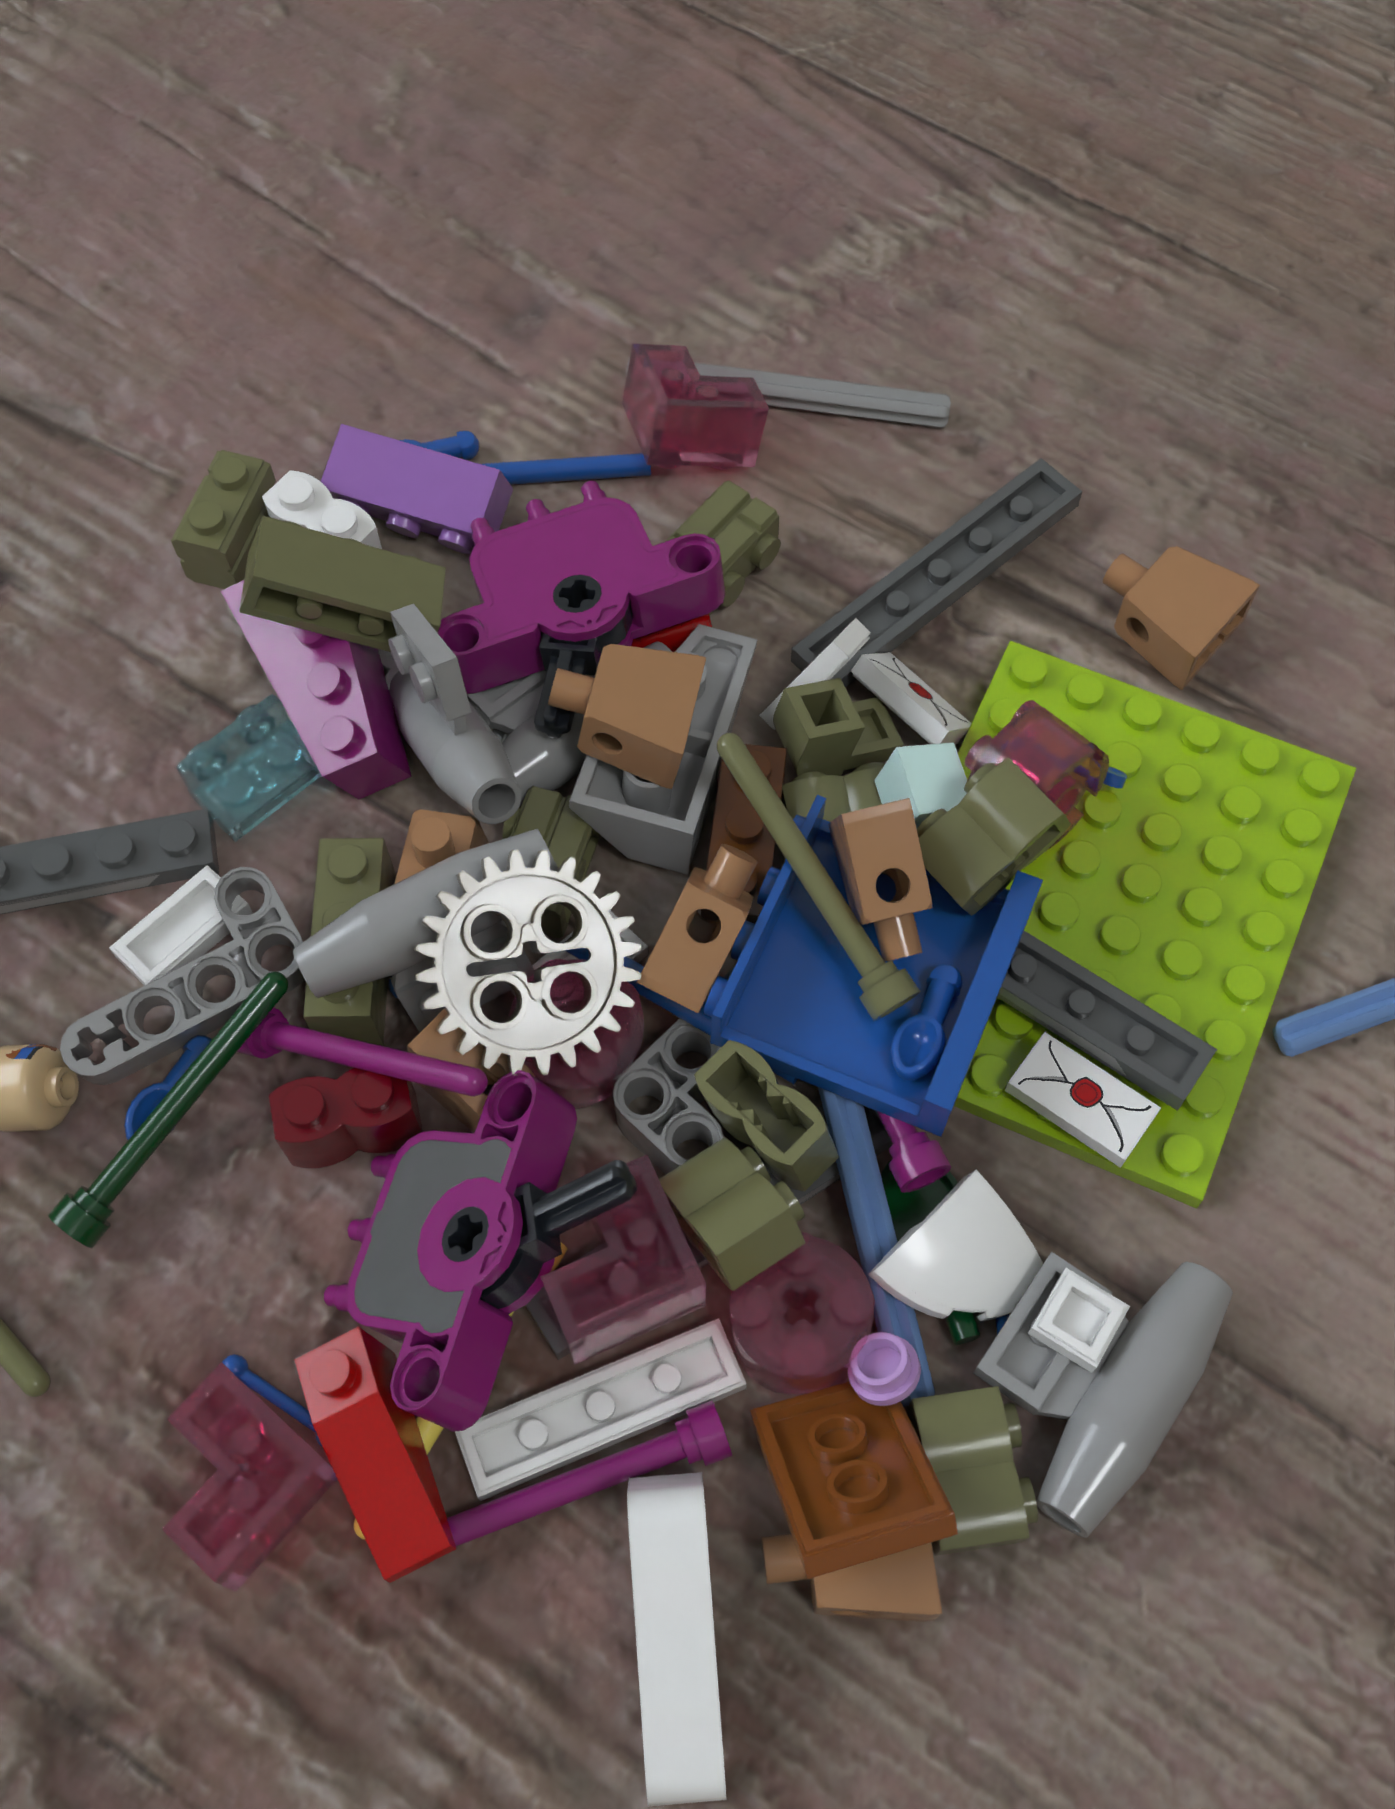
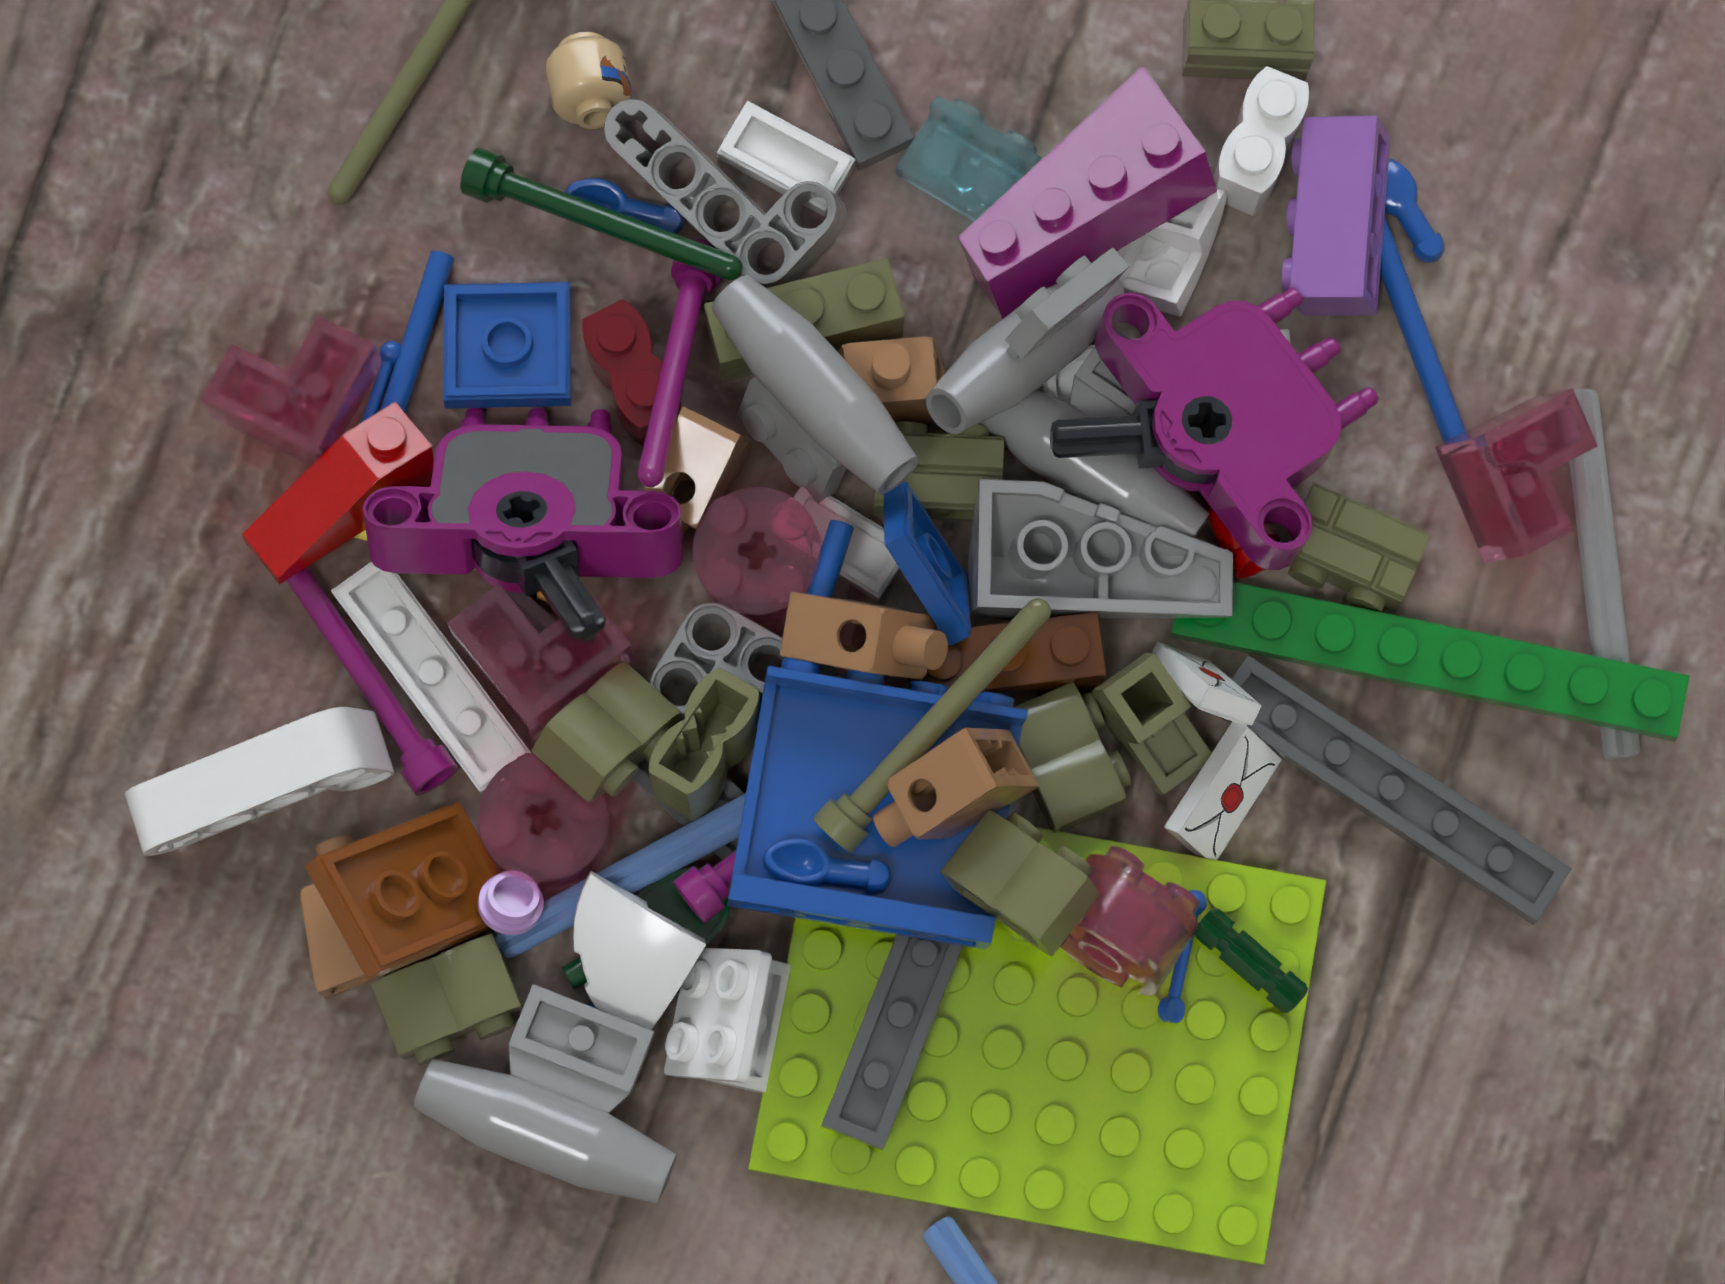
camera: 70 degrees right, 15 degrees up
olive brick [239,516,446,652] -> none
gear [415,849,642,1076] -> none
medium nougat torso [548,644,706,789] -> none
light aqua brick [874,743,967,829] -> none
white tile [1005,1032,1161,1168] -> none
white tile [1028,1268,1130,1373] -> none
medium nougat torso [1103,546,1260,690] -> none
none -> blue bar [380,250,454,414]
none -> blue tile [443,282,571,409]
none -> white bracket [664,948,791,1093]
none -> blue tile [883,481,971,646]
none -> green plate [1171,582,1690,742]
none -> dark green axle [1194,908,1308,1013]

